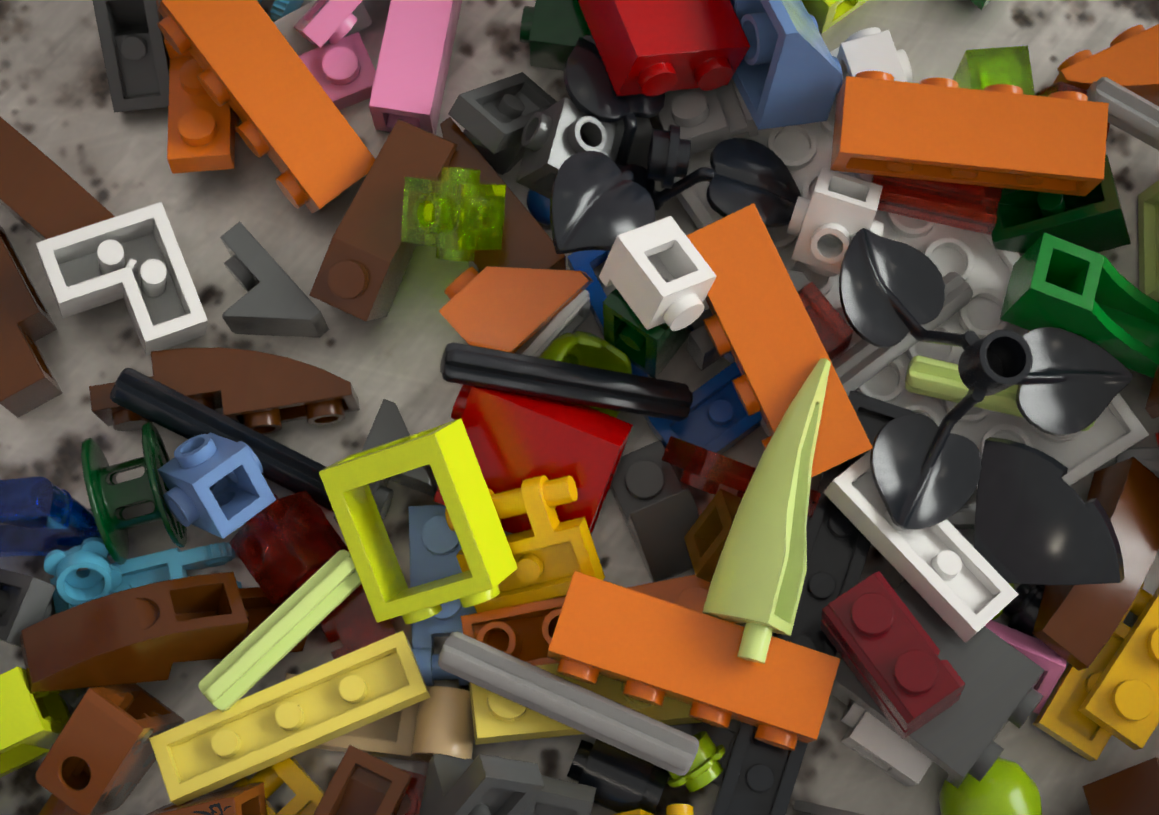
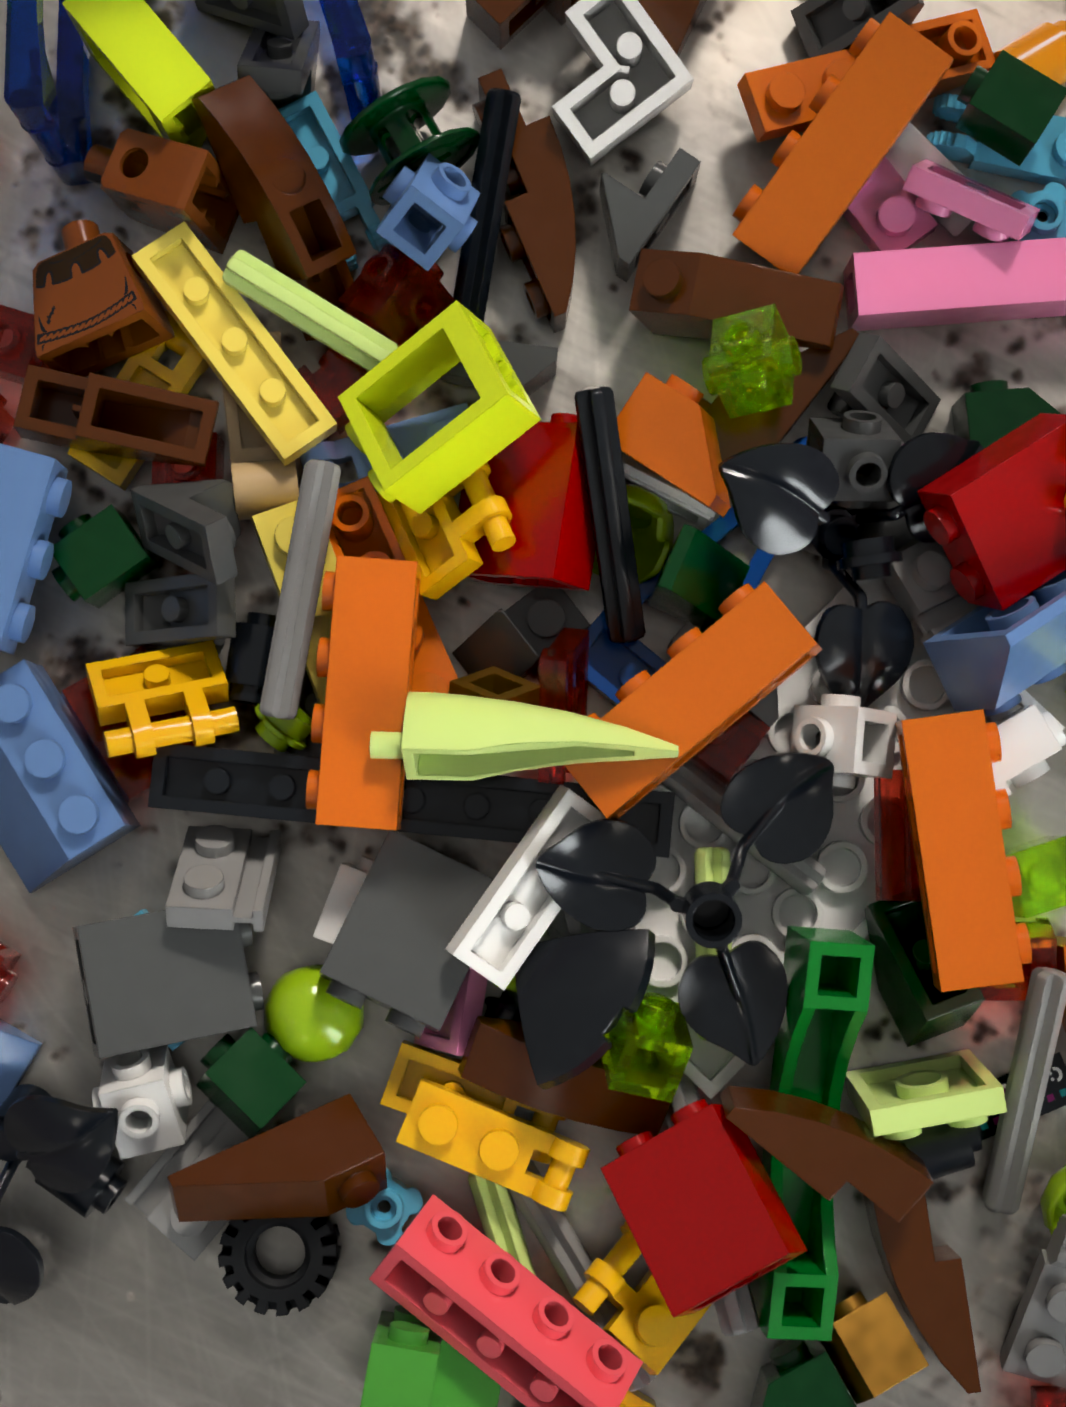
camera: 75 degrees right, 10 degrees up
medium azure plate [44,537,122,605] -> none
white brick [599,216,717,331] -> none
dark red brick [820,571,966,739] -> none
none -> clear neon green brick [602,992,693,1103]

